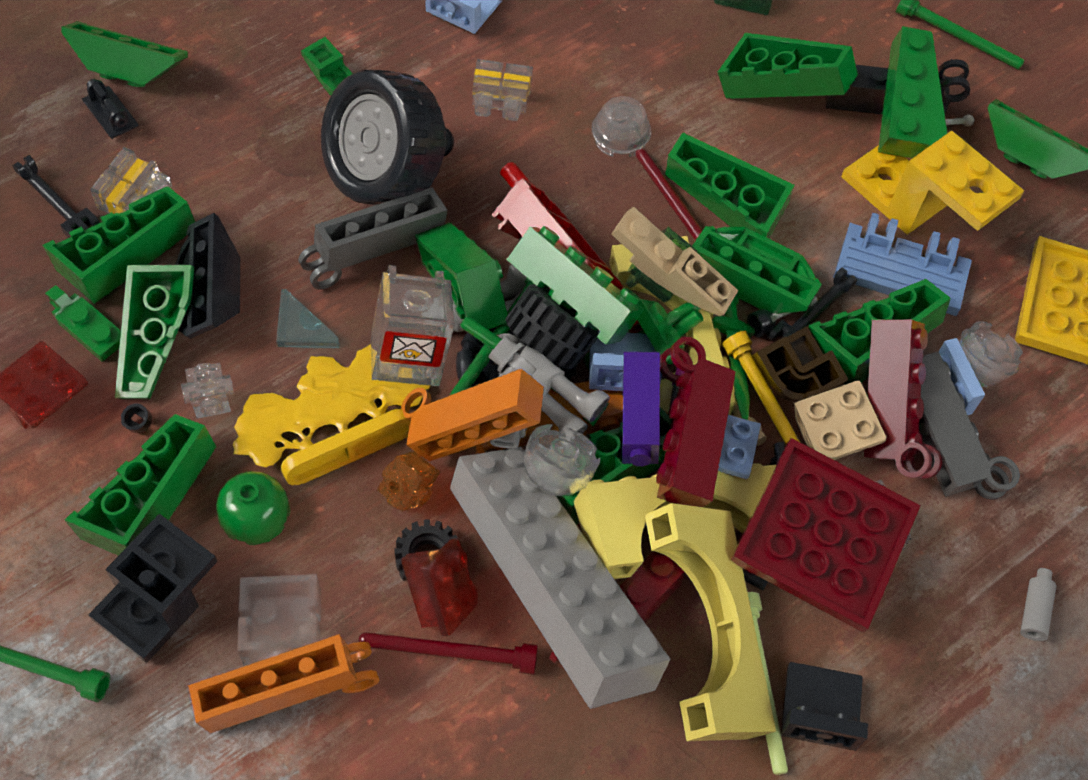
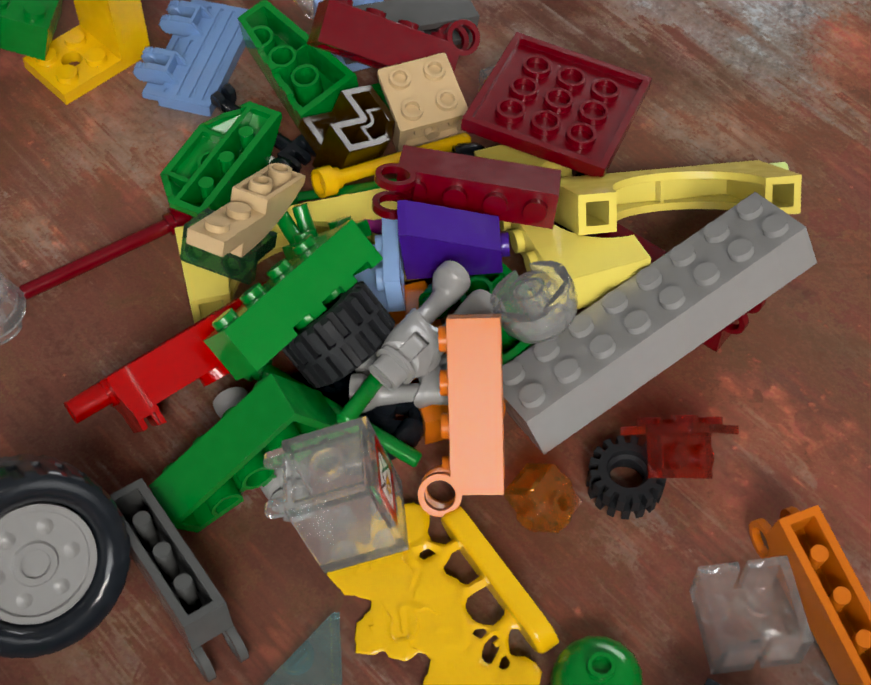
camera: 90 degrees left, 5 degrees down
dark red piece [358,632,538,675] -> none
green wedge [665,132,795,238] -> none
black bracket [781,662,869,751] -> none

